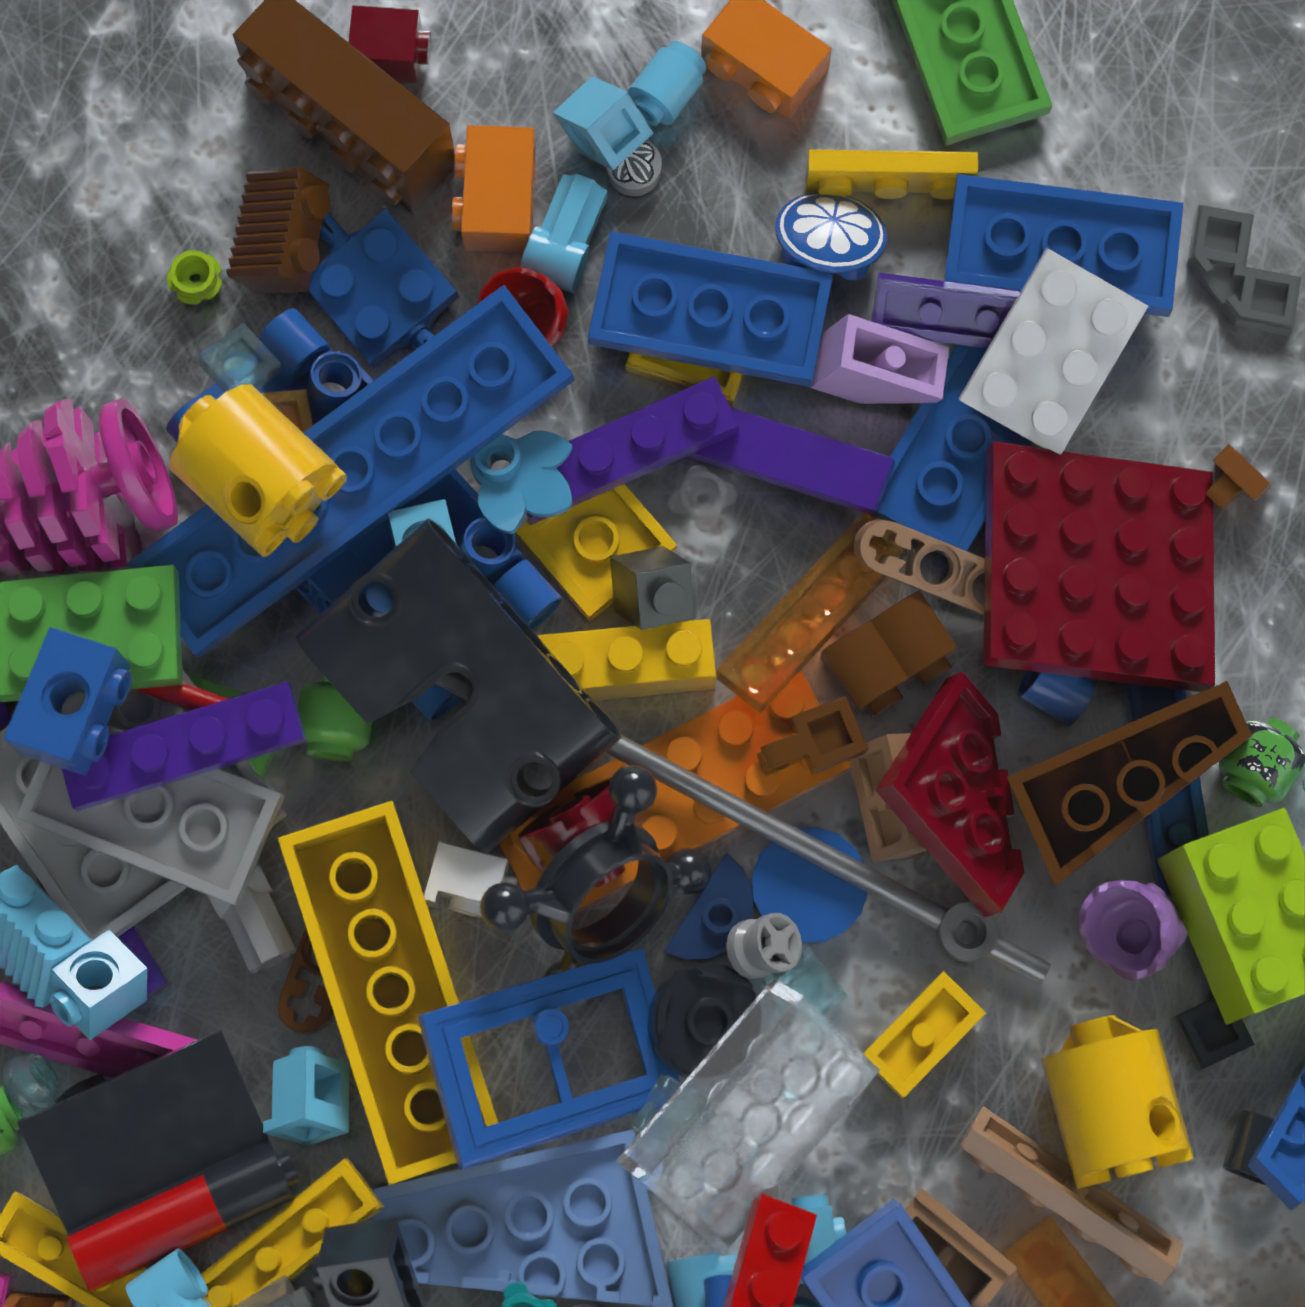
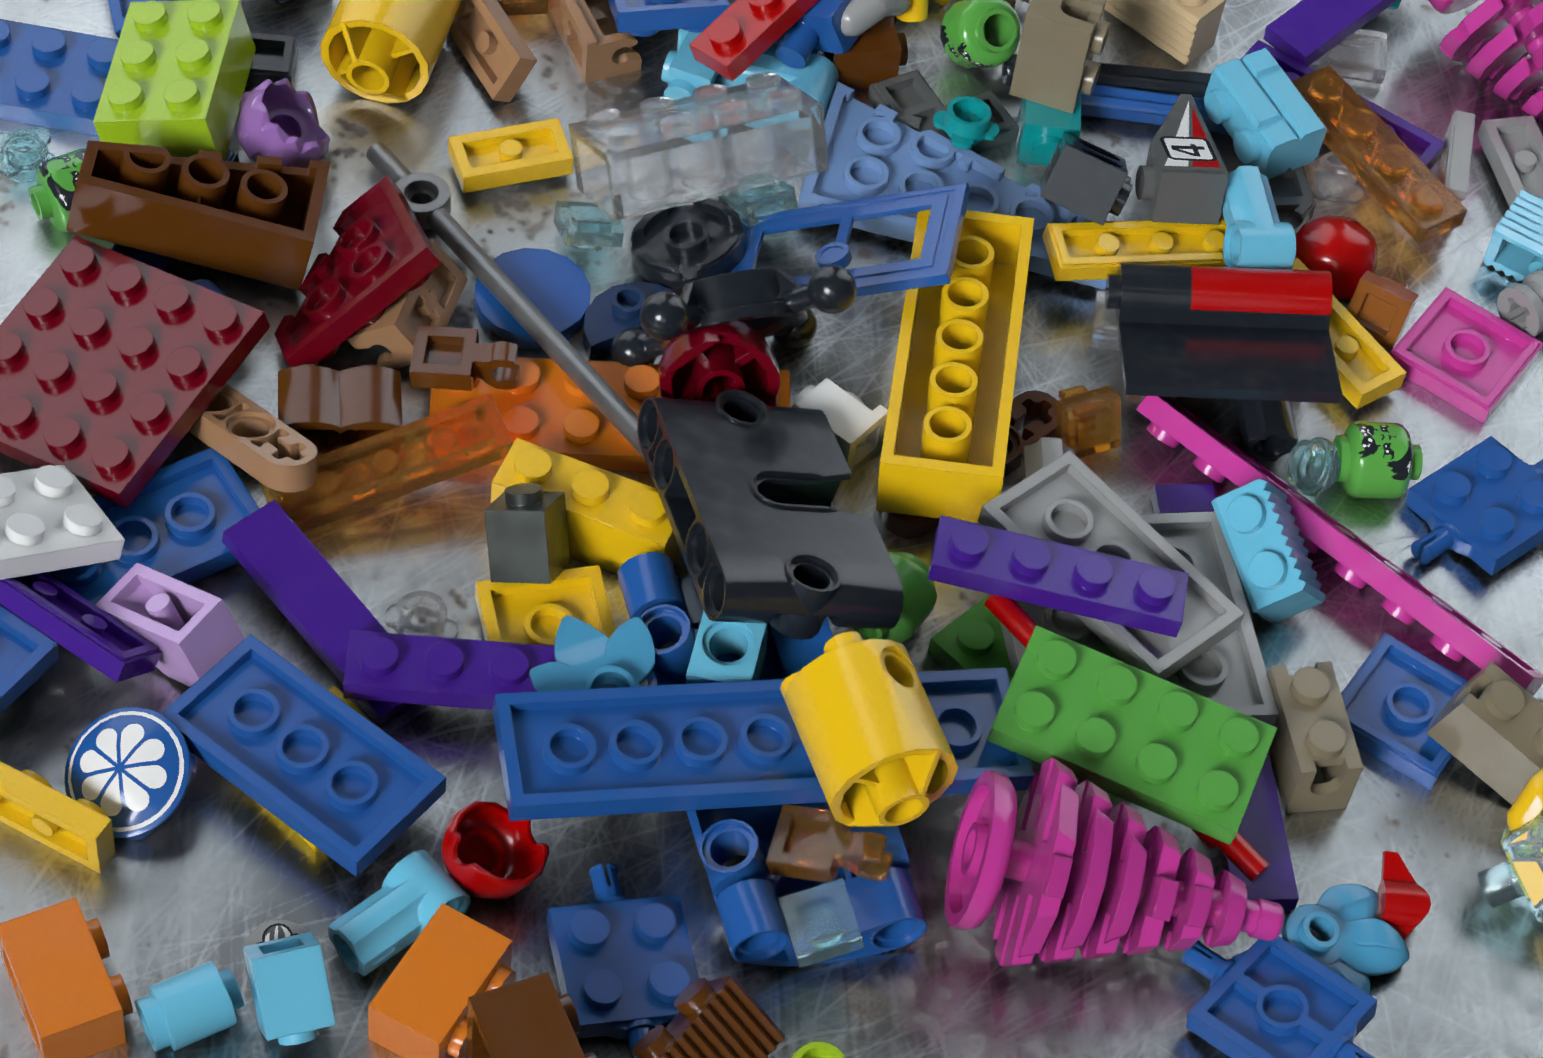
camera: 160 degrees left, 25 degrees down
blue brick [3,627,132,776] -> none
medium azure brick [49,930,147,1040] -> none
medium azure brick [263,1046,350,1146] -> none
light grey wheel [726,913,802,979] -> none
none -> clear orange tile [1057,385,1121,459]

